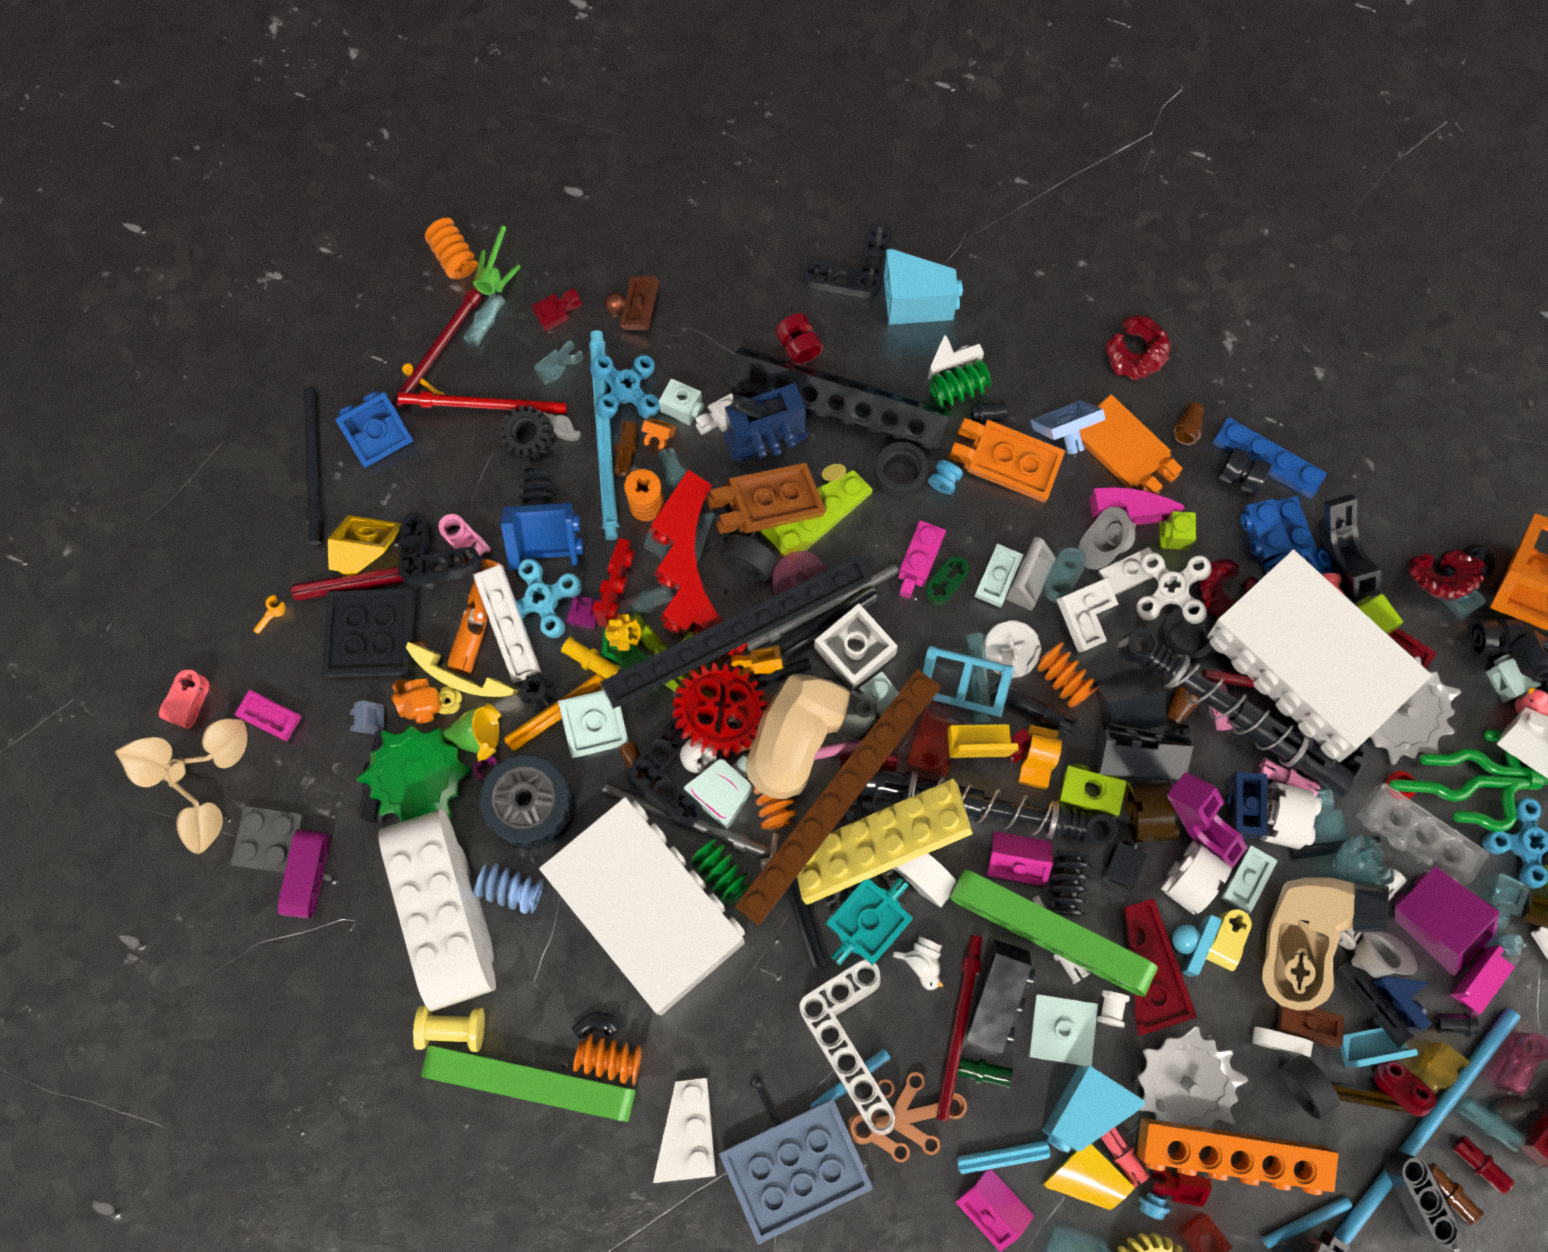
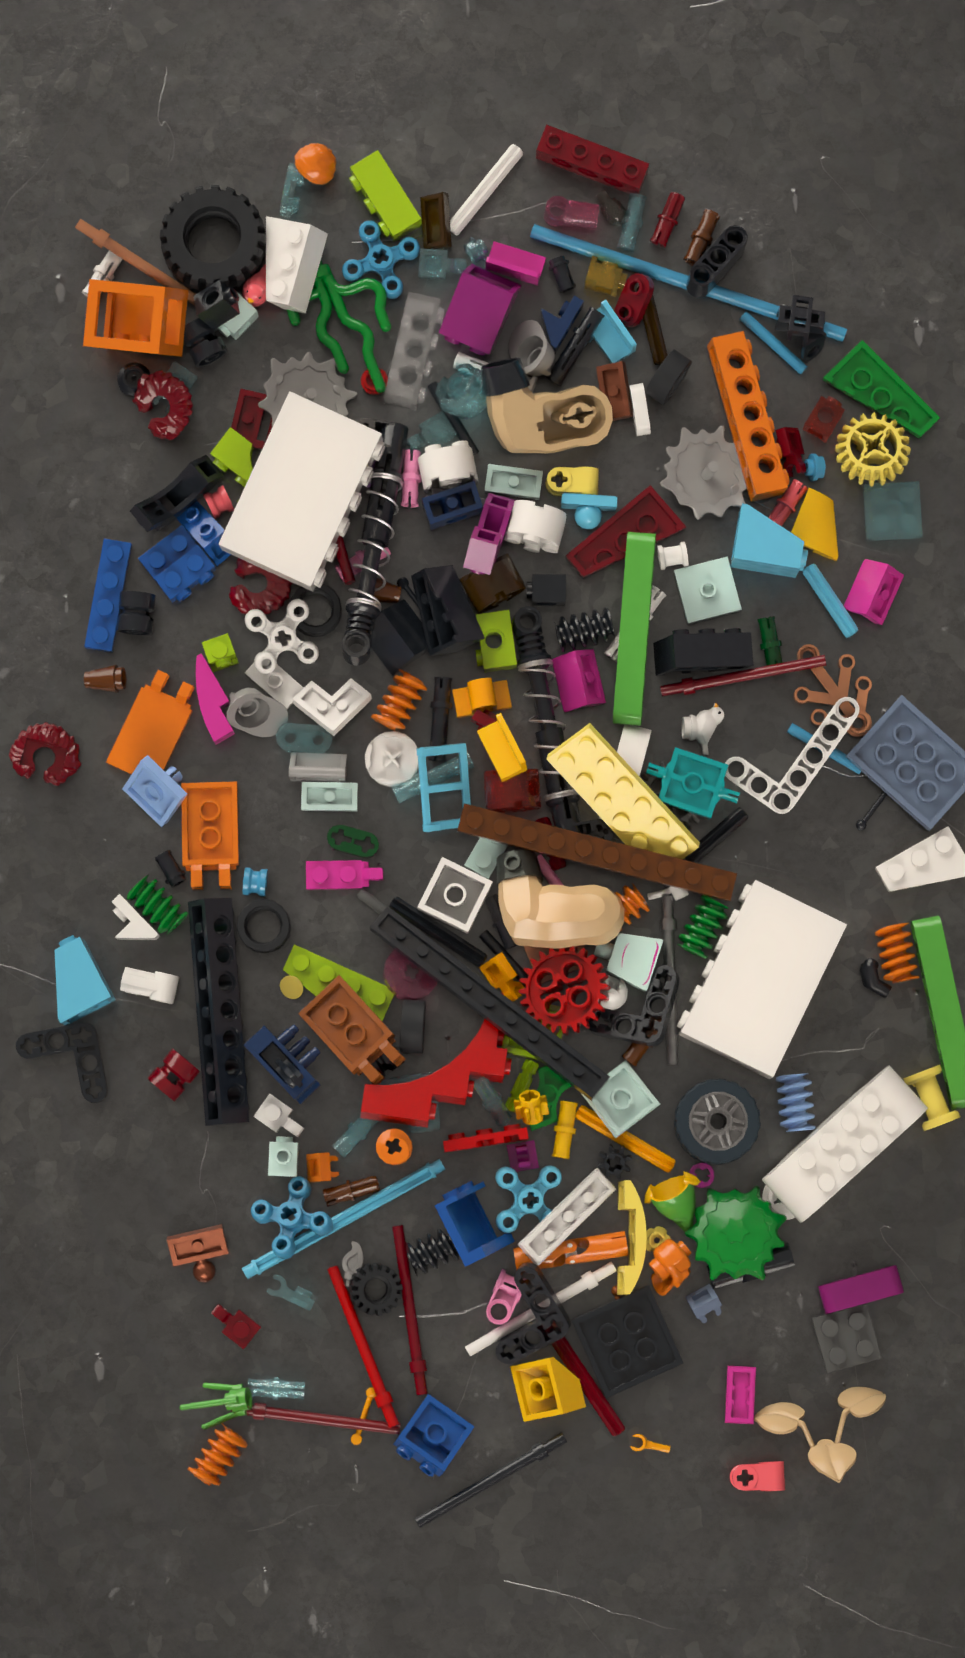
camera: 115 degrees left, 10 degrees up
none -> white piece [120,967,179,1004]
none -> dark red bar [392,1225,428,1395]
none -> white bar [465,1262,617,1356]

